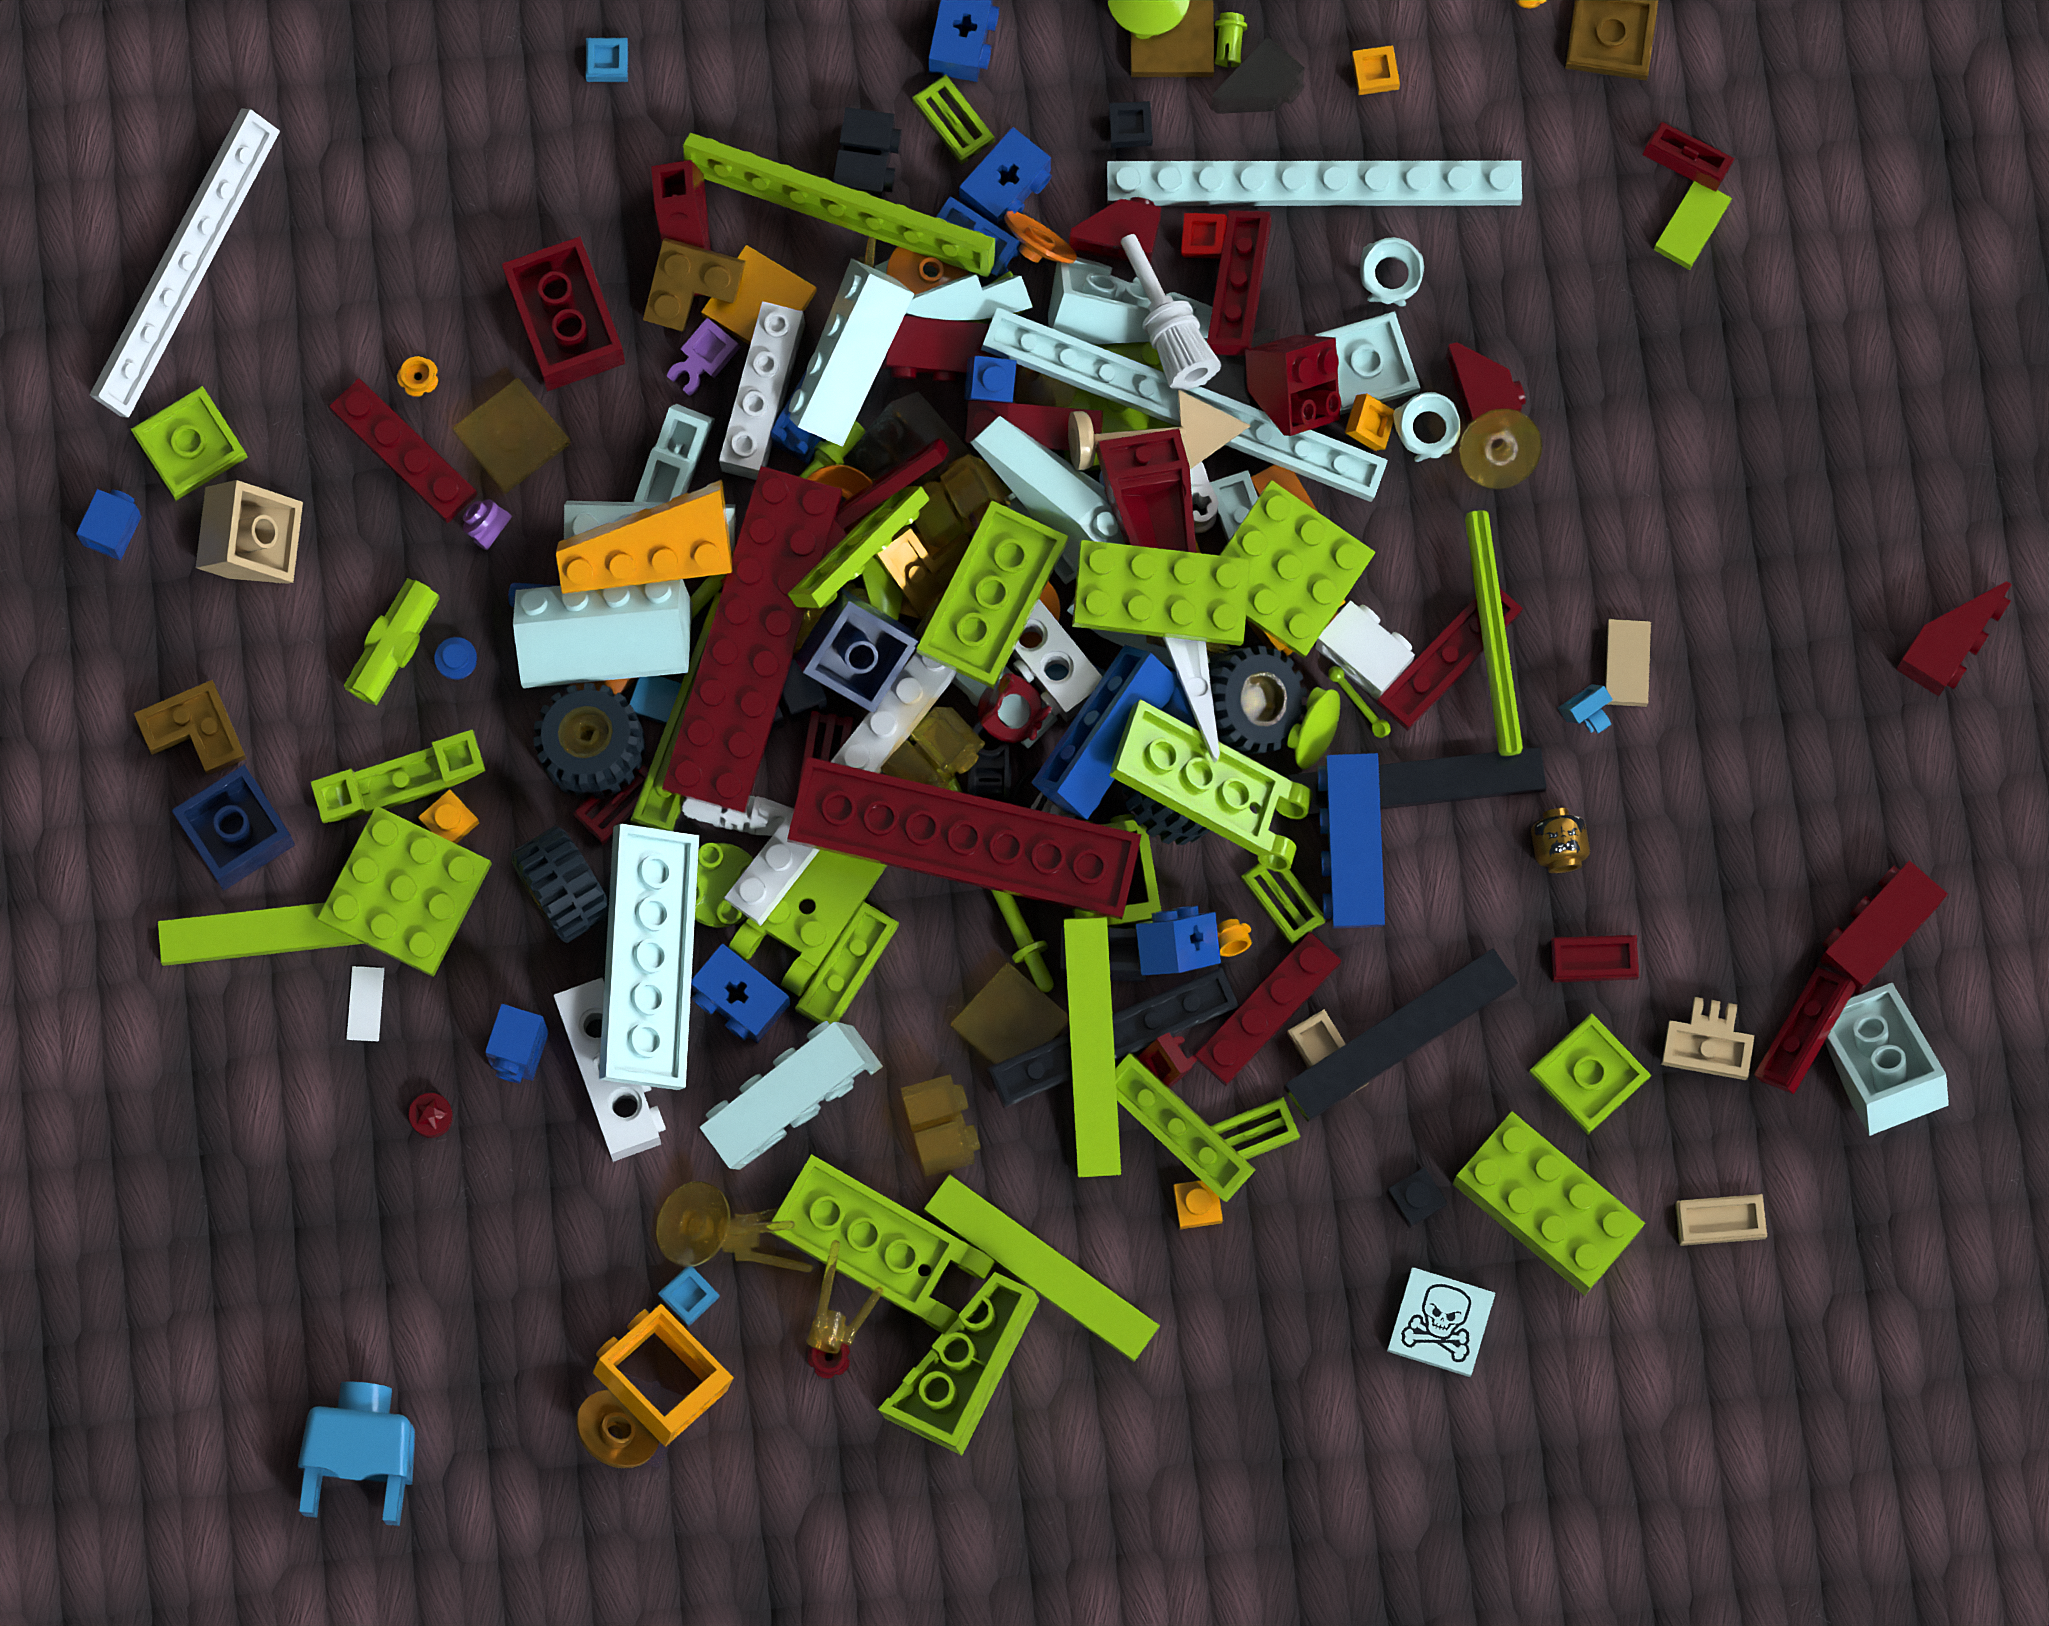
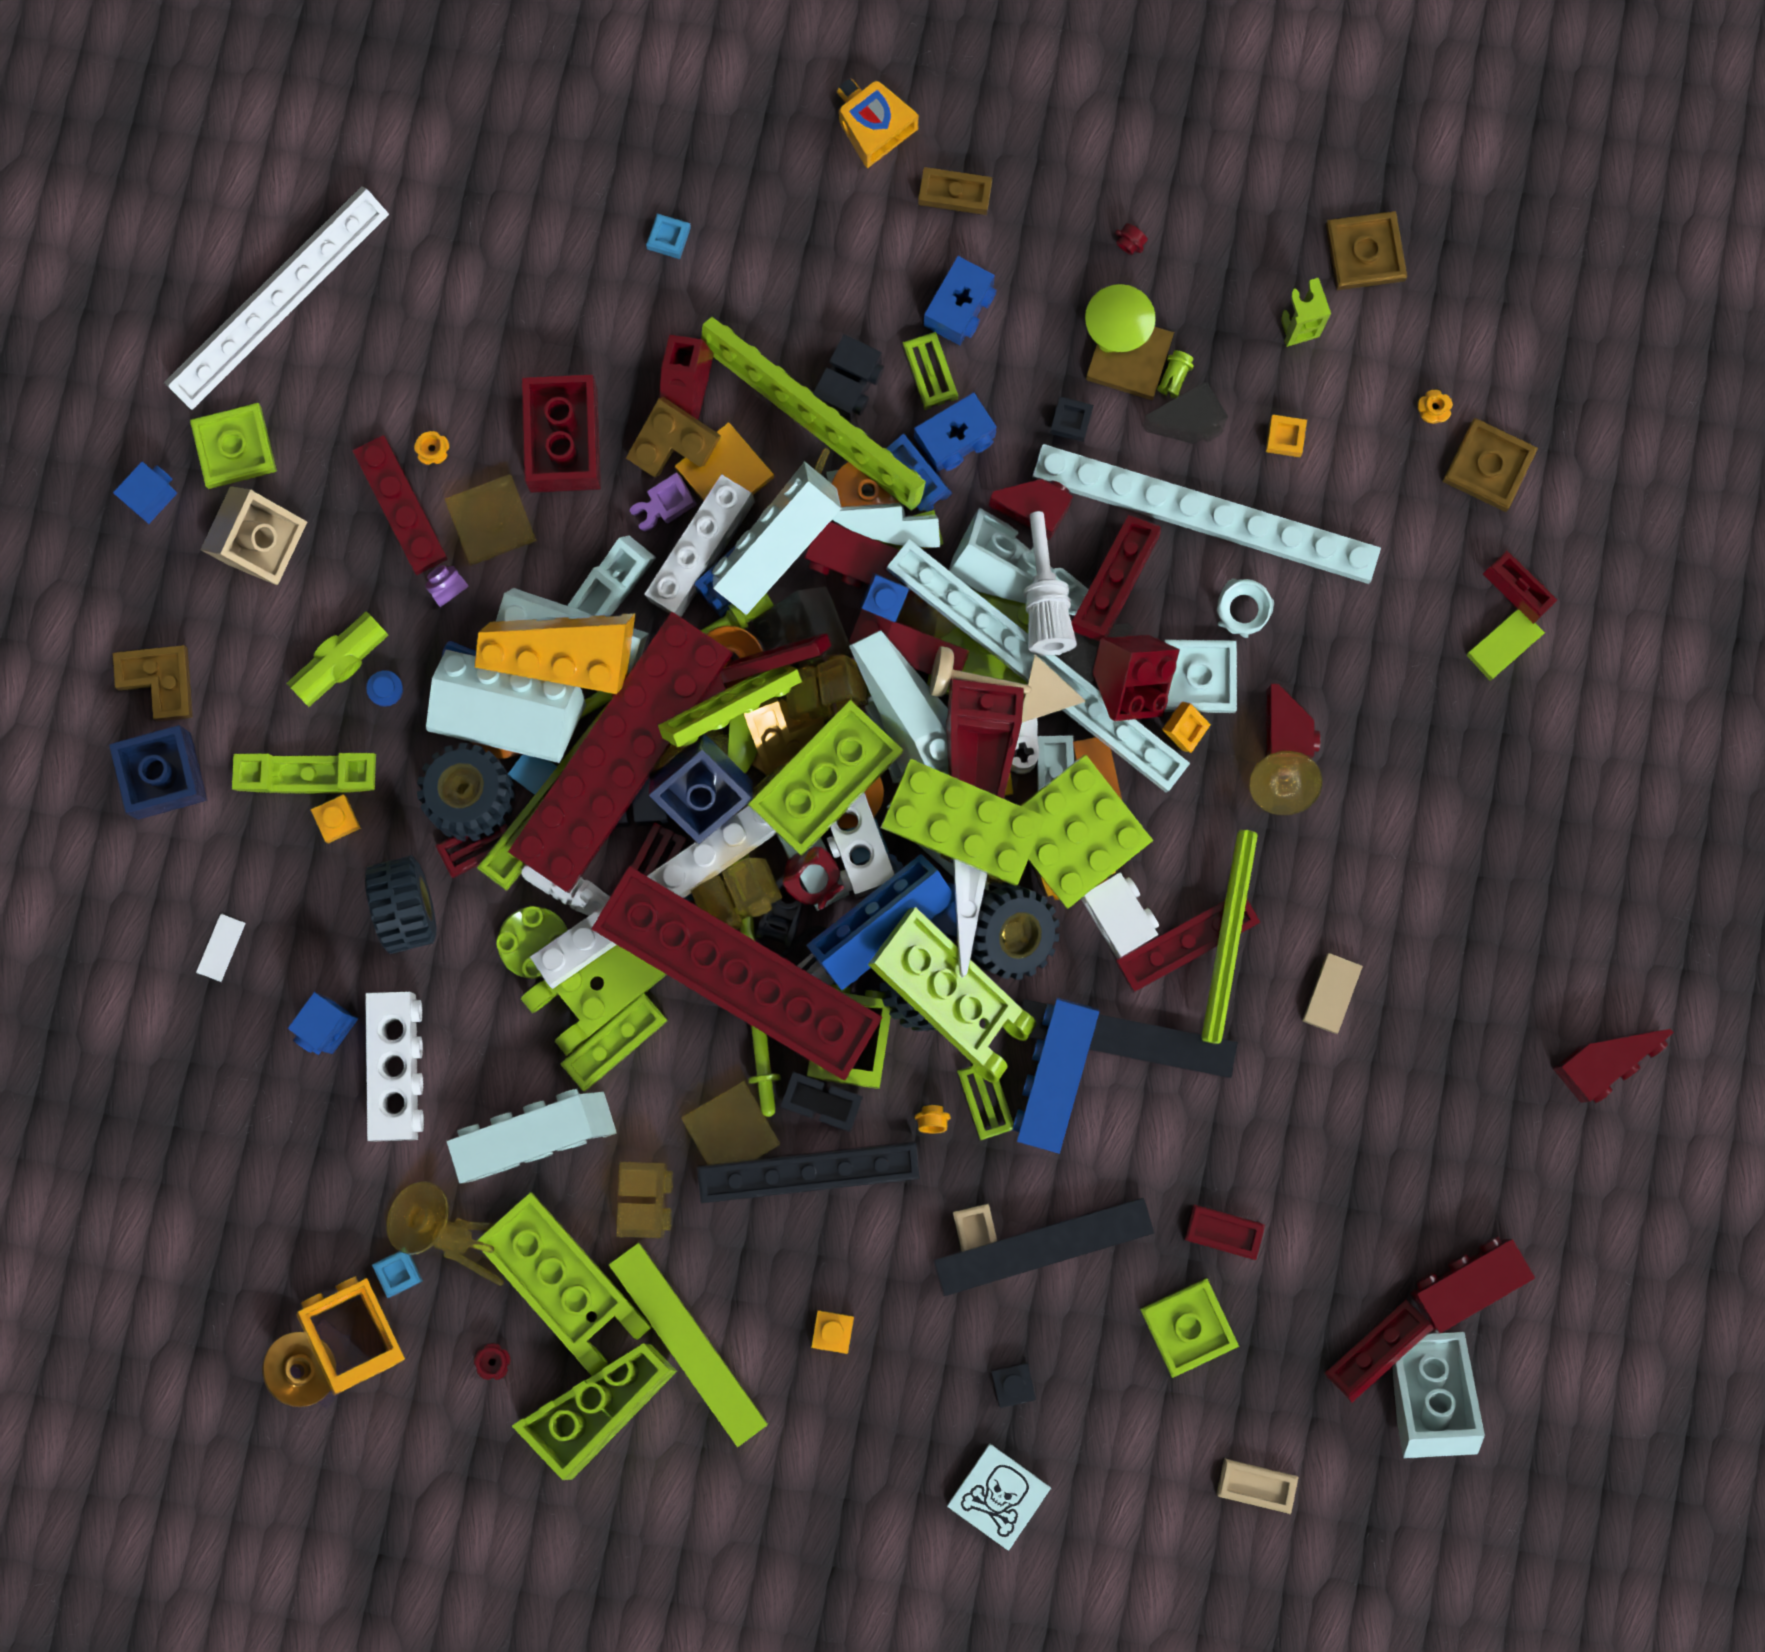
camera: 20 degrees right, 5 degrees up
lime tile [158,903,364,966] -> none
dark azure piece [298,1382,415,1526] -> none
lime plate [317,806,492,977] -> none
dark red tile [409,1093,453,1138] -> none
light aqua plate [599,824,699,1090] -> none
blue brick [691,943,790,1044] -> none
clear yellow plant [806,1240,883,1353] -> none
orange dish [1004,211,1077,264] -> none
lime tile [1064,916,1121,1177] -> none
lime plate [1115,1053,1256,1202] -> none
blue brick [1136,906,1221,975] -> none
dark red tile [1138,1032,1197,1088] -> none
red plate [1181,213,1228,259] -> none
dark red plate [1195,932,1342,1086] -> none
lime tile [1210,1097,1300,1160] -> none
lime dish [1287,687,1340,769] -> none
lime hinge [1328,666,1391,738] -> none
light aqua piece [1393,392,1460,462] -> none
lime brick [1453,1111,1645,1296] -> none
pearl gold head [1531,808,1590,873] -> none
dark azure tile [1558,684,1613,734] -> none
tan hinge [1661,997,1754,1080] -> none

